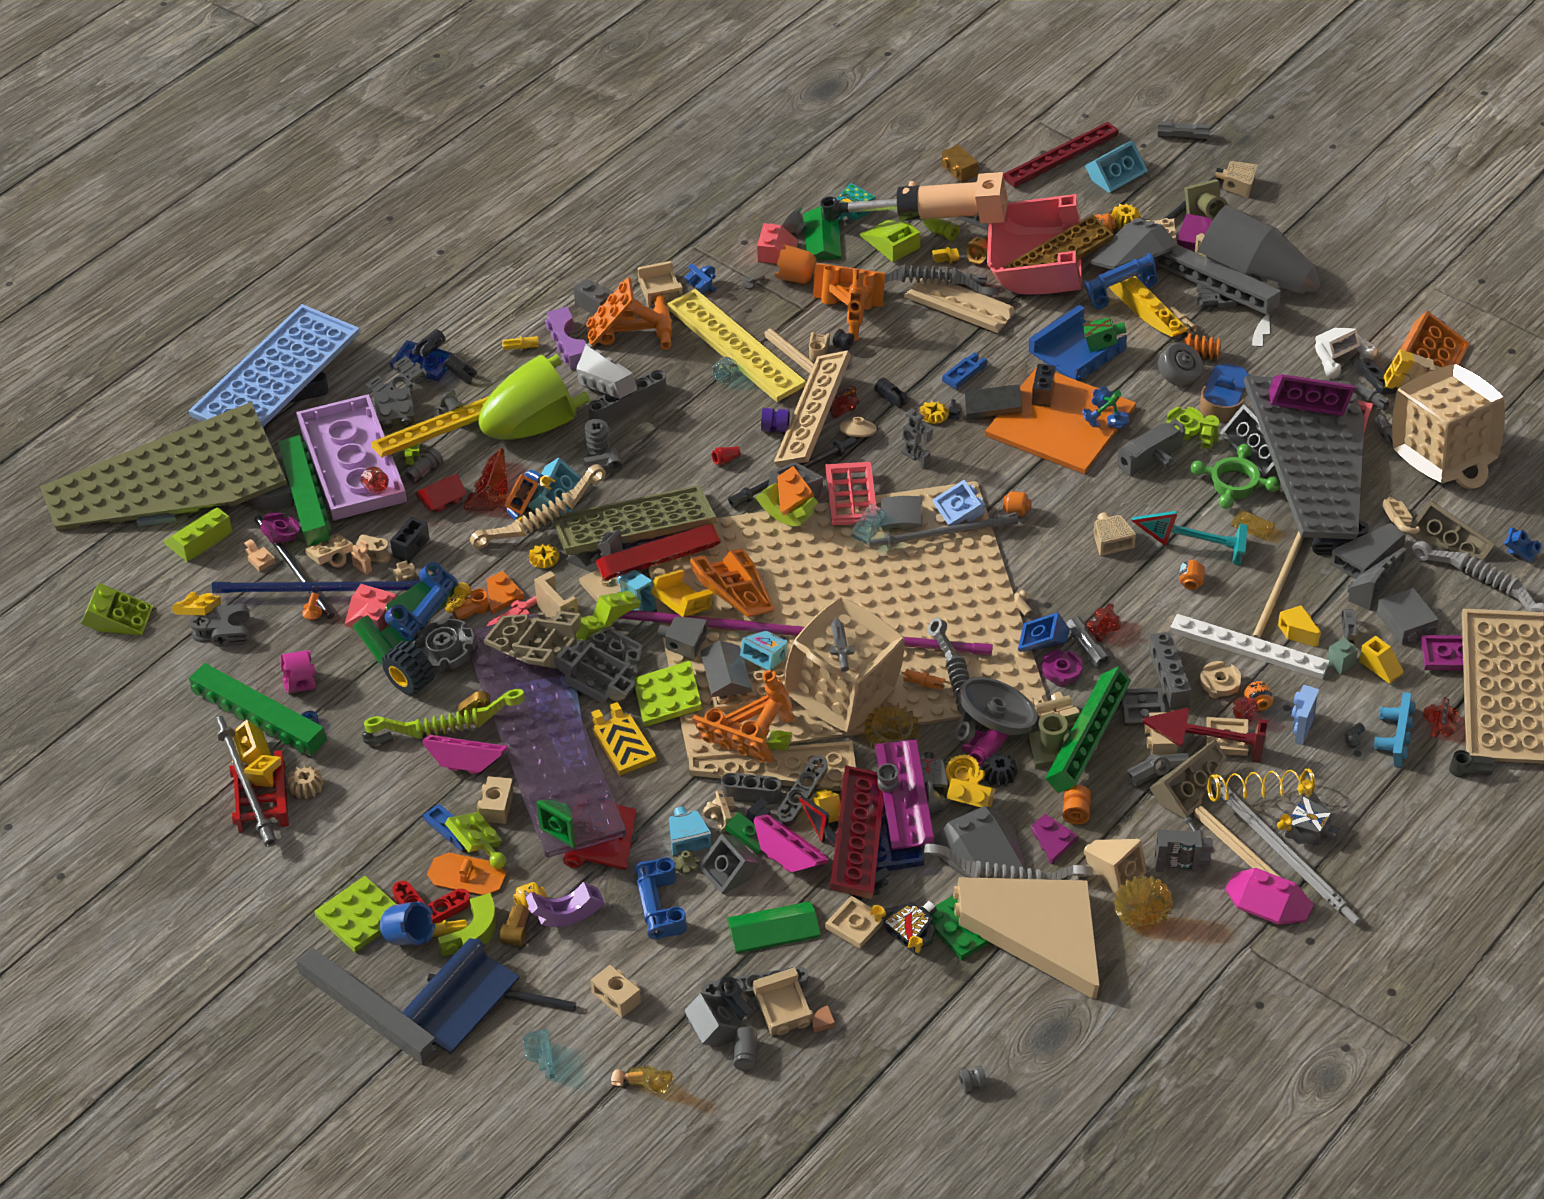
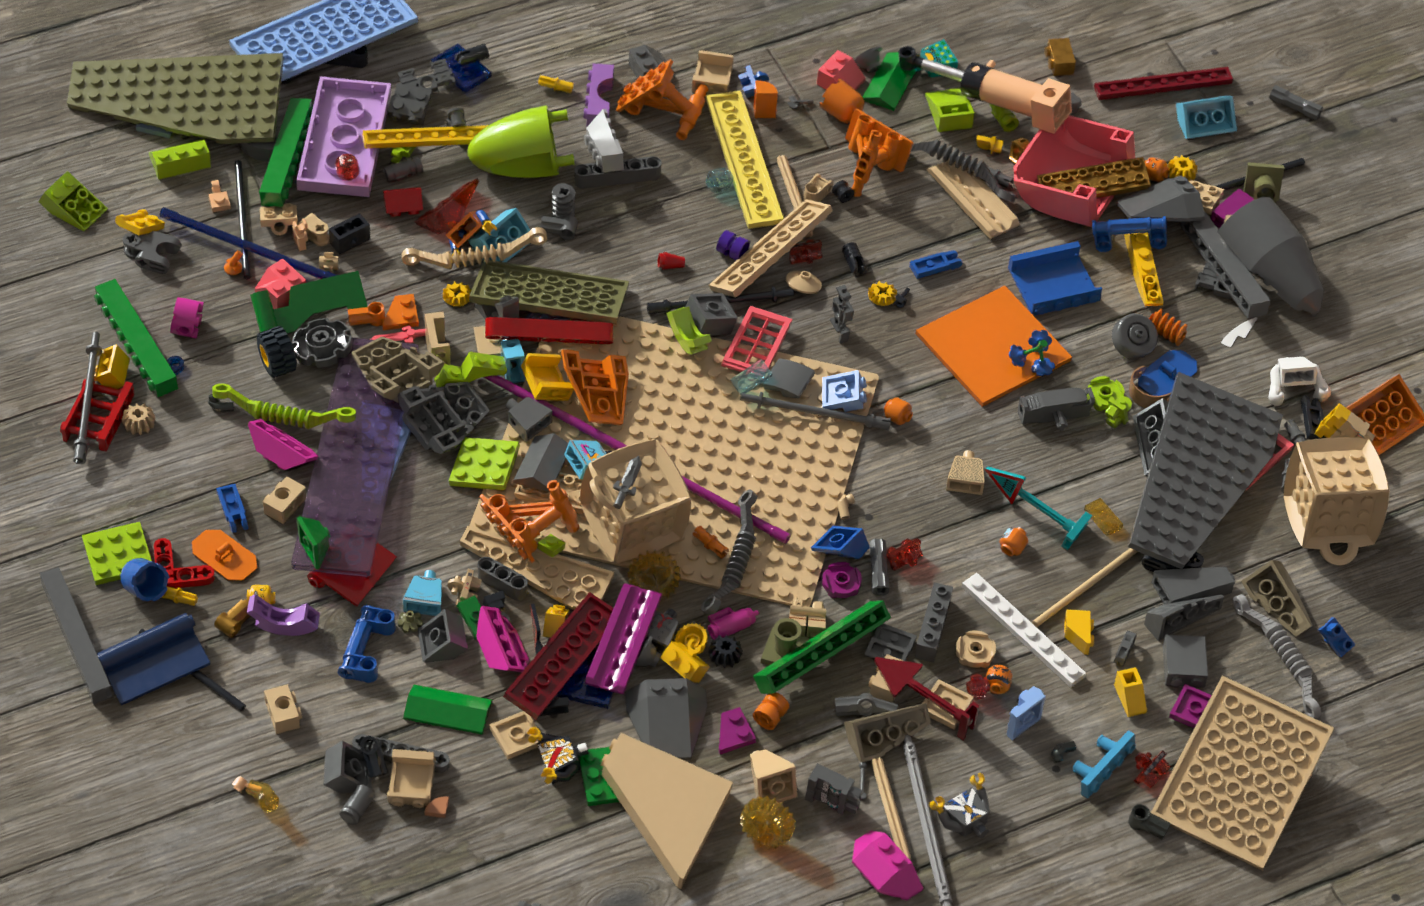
camera: 20 degrees right, 5 degrees up
yellow slope [244,755,281,787] -> none
magenta plate [260,513,300,544] -> none
blue piece [385,562,458,641] -> none
lime arch [438,893,497,957] -> none
black hinge [442,353,478,384] -> none
yellow piece [445,582,472,613] -> none
lime plate [445,812,506,869] -> none
pearl gold beam [458,691,491,717] -> none
clear light blue plate [523,1029,555,1079] -> none
yellow tile [592,702,657,776] -> none
dark grey beam [777,755,828,826] -> none
orange wing [778,466,814,516] -> none
dark grey wheel [877,763,899,793] -> none
light grey piece [924,844,1093,880] -> none
dark grey dish [959,677,1037,735] -> none
pearl dark grey tile [965,384,1022,419] -> none
black brick [1032,364,1056,407] -> none
green torso [1083,318,1127,353] -> none
tan pin [1170,307,1197,335] -> none
bright green piece [1191,444,1281,509] -> none
yellow piece [1207,769,1315,802] -> none
tan torso [1215,161,1257,198] -> none
magenta slope [1268,374,1355,416] -> none
sand green brick [1327,638,1358,674] -> none
tan plate [1382,496,1420,534] -> none
none -> orange brick [754,81,778,118]

